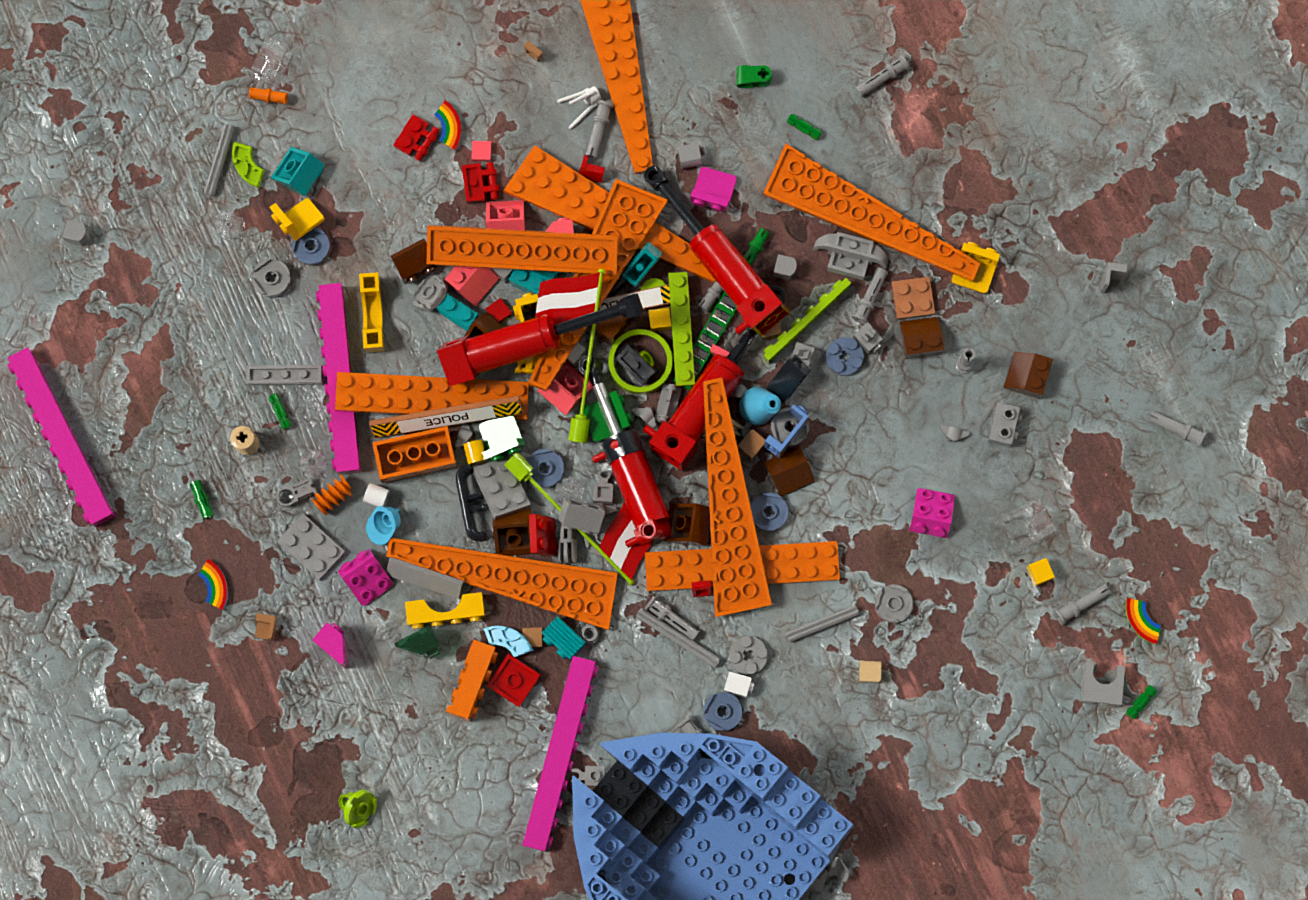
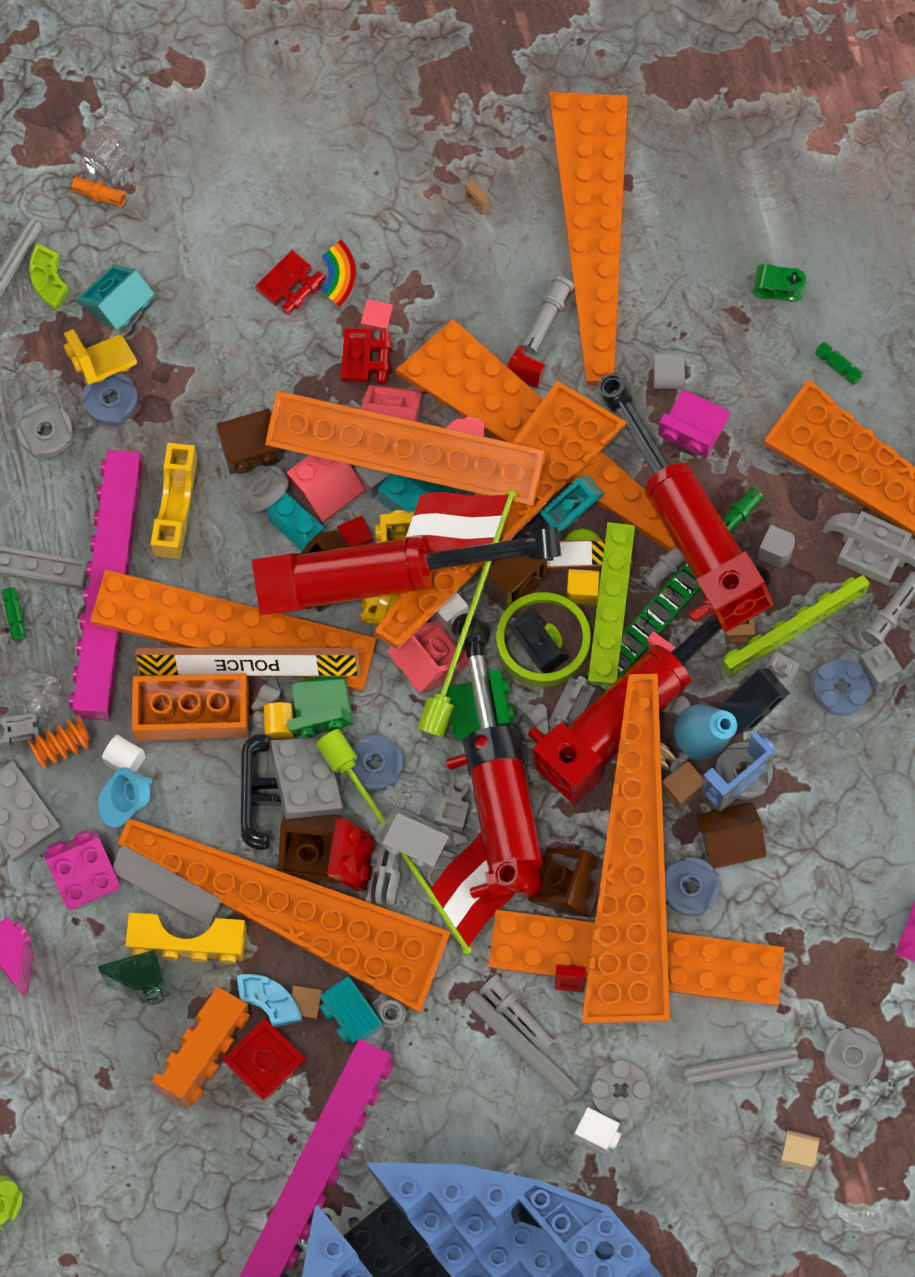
camera: 10 degrees right, 10 degrees down
white plant [557,86,601,129] -> none
sand blue plate [704,692,742,731] -> none

